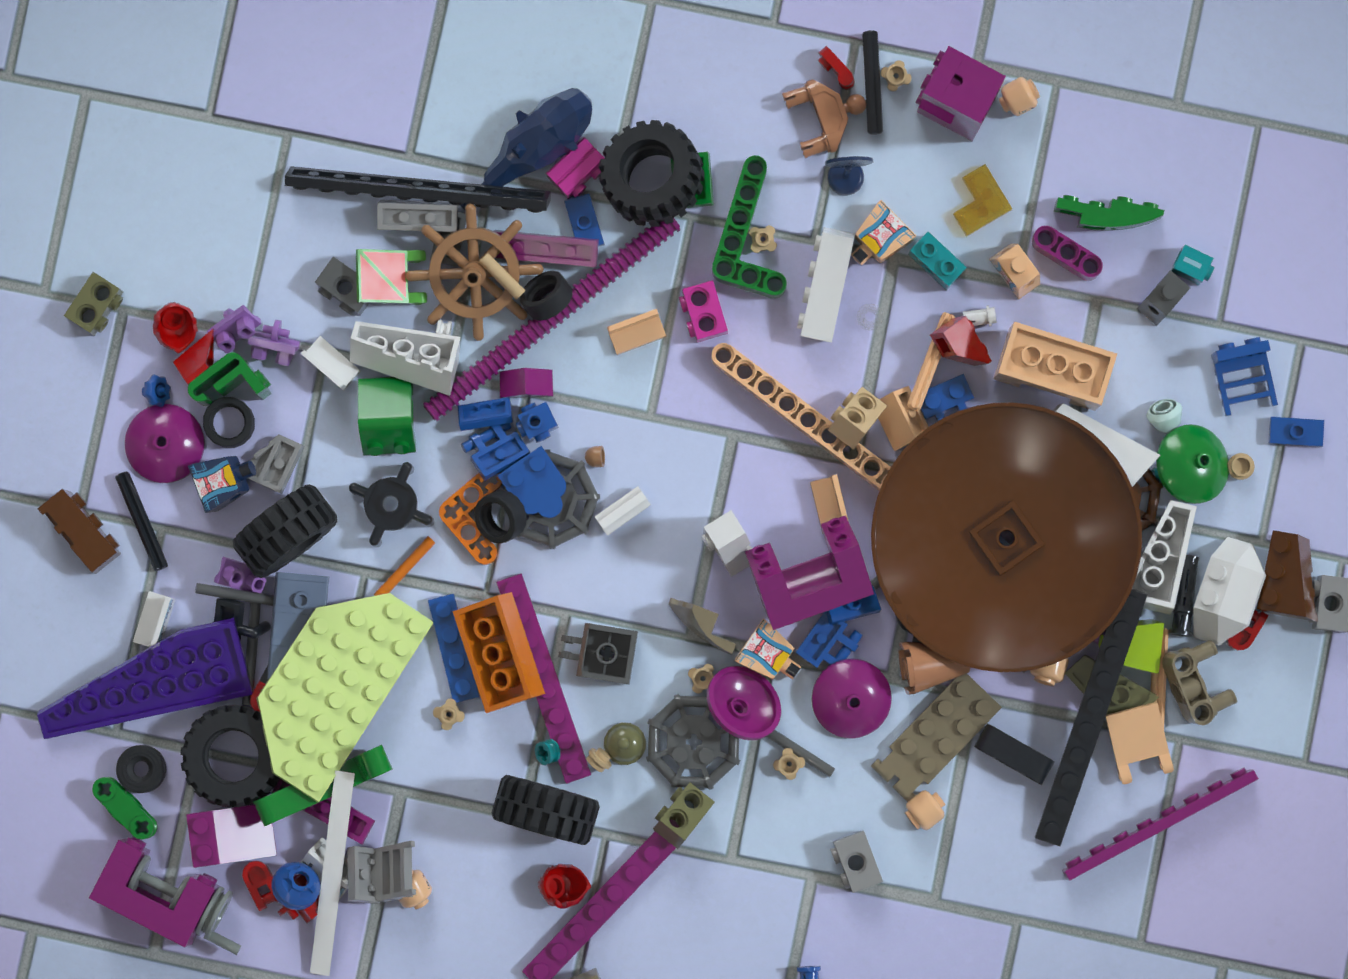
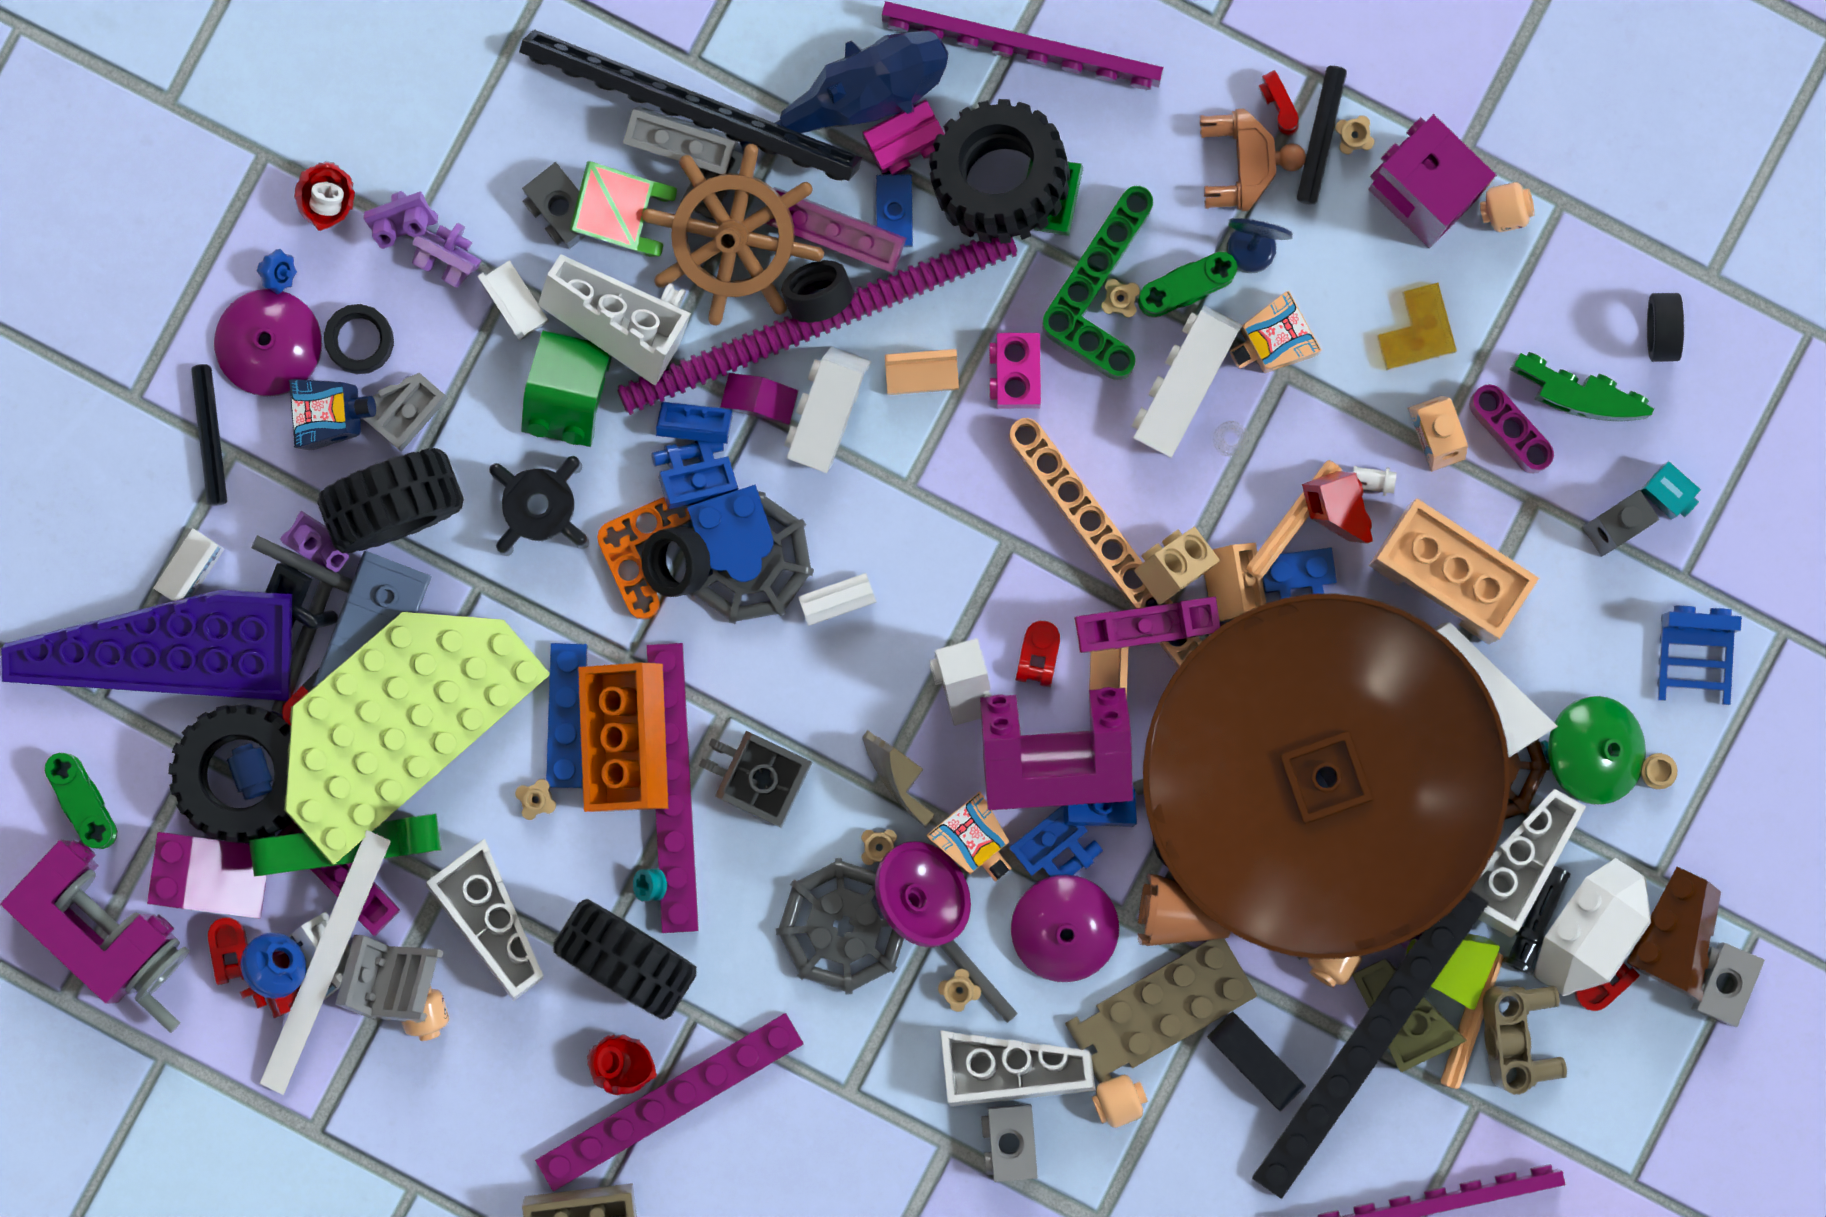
camera: 10 degrees right, 0 degrees up
reddish brown wedge [37,488,121,574] -> none
olive brick [64,272,123,336] -> none
black tyre [116,745,166,793] -> none
red slope [173,328,214,385] -> none
green piece [188,352,272,407] -> none
orange bar [374,536,435,596] -> none
tan piece [479,253,525,299] -> none
blue brick [516,402,559,443] -> none
medium nougat hinge [585,446,605,467] -> none
tan plate [586,748,612,772] -> none
olive piece [604,723,646,765] -> none
olive brick [653,782,715,849] -> none
teal brick [908,232,967,291] -> none
light nougat flag [1105,702,1174,784] -> none
light aqua cone [1146,399,1182,433] -> none
blue plate [1268,417,1324,447] -> none
none -> dark blue brick [227,743,273,800]
none -> white bush [309,182,344,216]
none -> white wedge [426,838,543,1001]
none -> white wedge [784,346,871,473]
none -> magenta plate [882,1,1164,90]
none -> white wedge [940,1030,1095,1107]
none -> red plate [1015,621,1060,688]
none -> magenta slope [1074,596,1221,653]
none -> green piece [1138,252,1237,318]
none -> black tyre [1647,293,1684,362]

